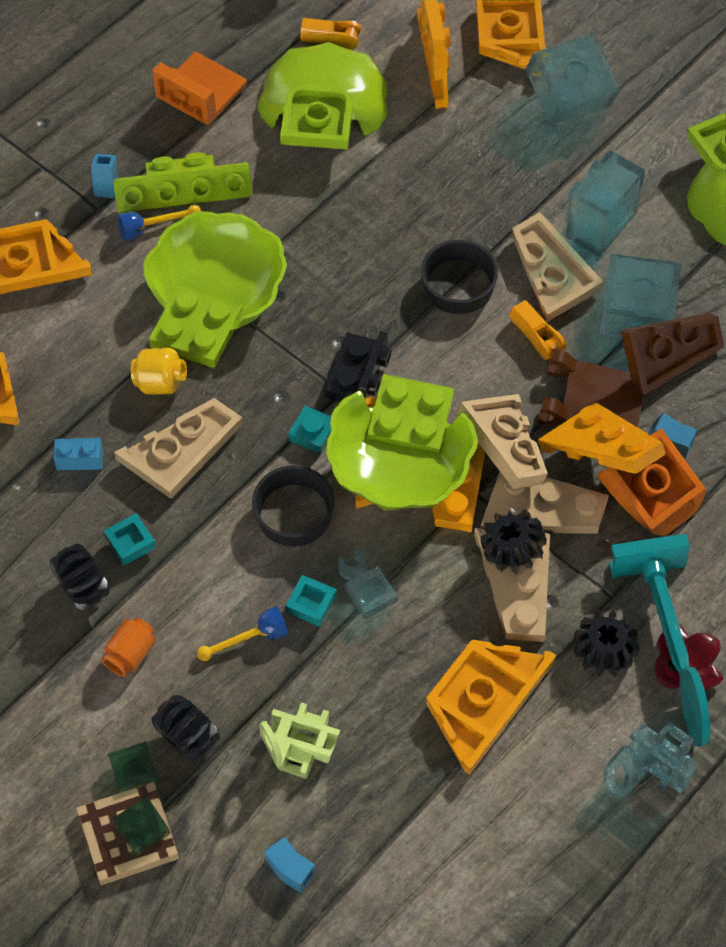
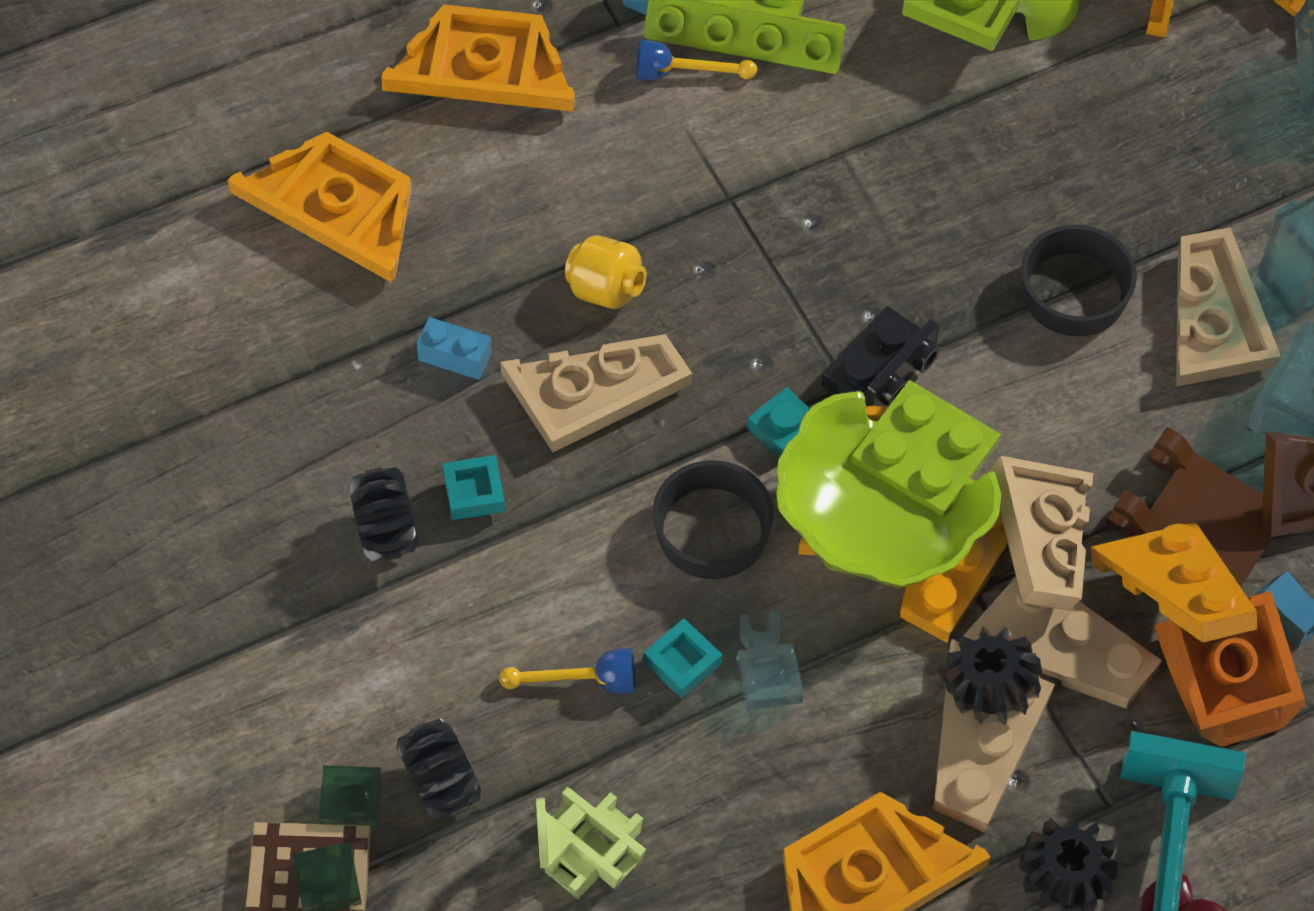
camera: 20 degrees right, 0 degrees up
orange brick [101,618,156,677] -> none
lime animal [143,211,287,369] -> none
light orange bar [509,300,567,360] -> none

